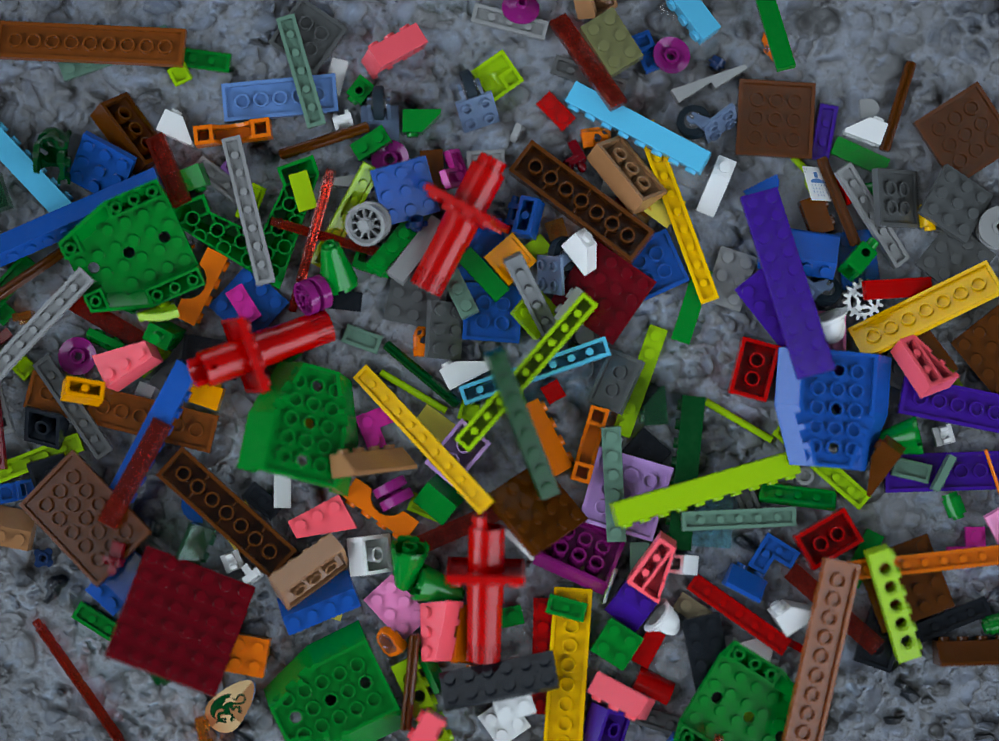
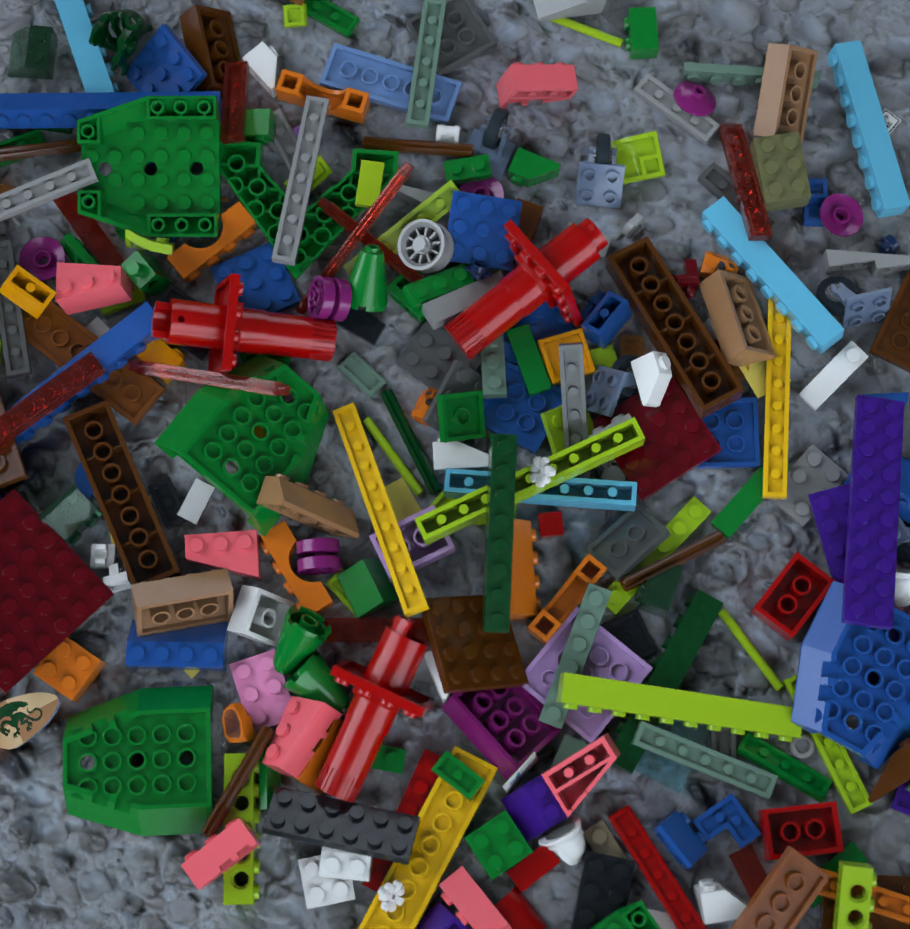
camera: 25 degrees right, 10 degrees down
dark pink plate [225,283,262,324] -> none
white sticker [328,57,349,96] -> none
green brick [346,74,375,106] -> none
dark pink plate [356,407,393,448] -> none
dark pink plate [439,148,467,190] -> none
red plate [536,91,576,132] -> none
white slope [668,553,699,575] -> none
none -> clear red piece [128,360,290,396]
none -> white plant [378,880,405,912]
none -> green plate [436,390,486,443]
none -> white plant [529,456,556,488]
none -> reddish brown axle [620,531,725,592]

